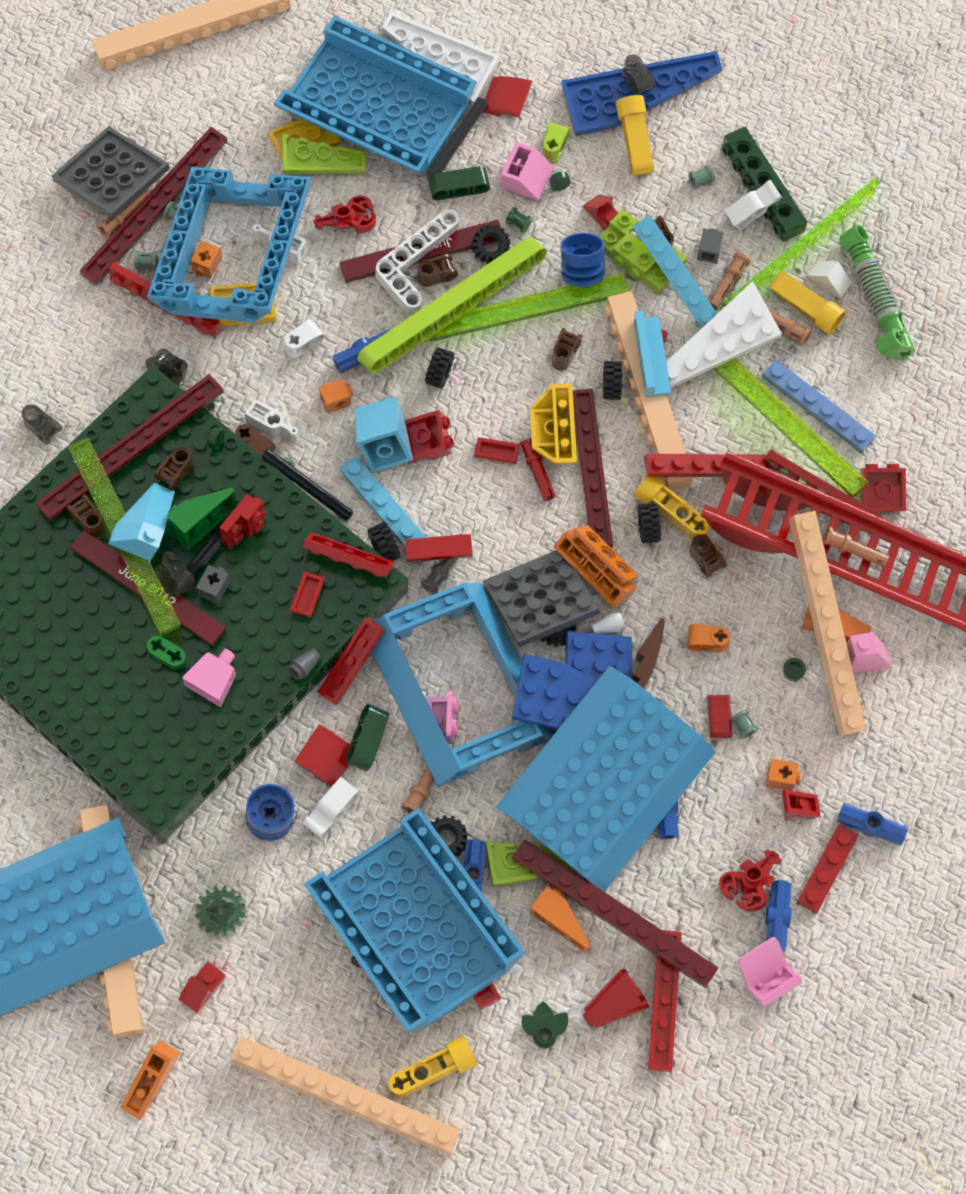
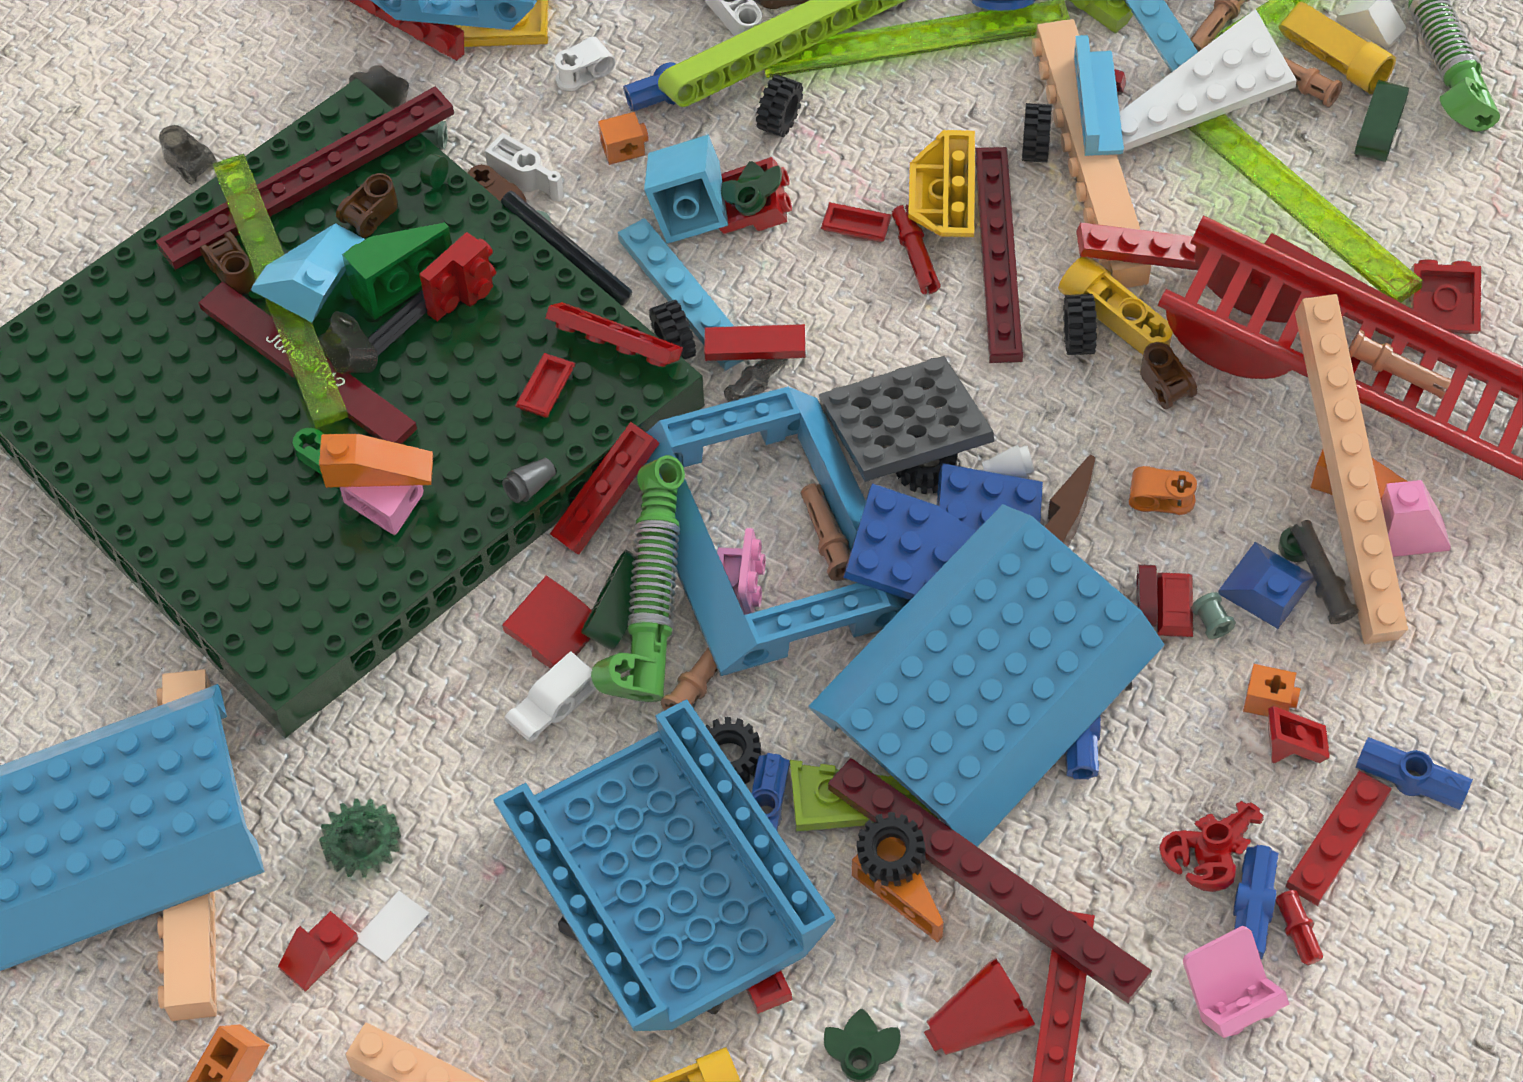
camera: 10 degrees right, 10 degrees down
dark grey brick [196,565,230,604] -> none
blue wheel [245,783,295,841] -> none
reddish brown piece [551,328,583,371] -> none
orange brick [553,525,639,608] -> none
medium blue plate [762,360,876,454] -> none
none -> orange slope [319,434,433,488]
none -> white sticker [357,891,429,962]
none -> bright green piece [591,455,685,702]
none -> dark green plate [721,161,782,216]
none -> nougat pin [800,483,850,581]
none -> black tyre [856,812,926,886]
none -> dark red beam [1136,564,1158,627]
none -> blue slope [1218,542,1316,629]
none -> red axle [1275,890,1323,965]
none -> clear smoke pin [1290,520,1359,625]
none -> dark green beam [1354,80,1409,162]

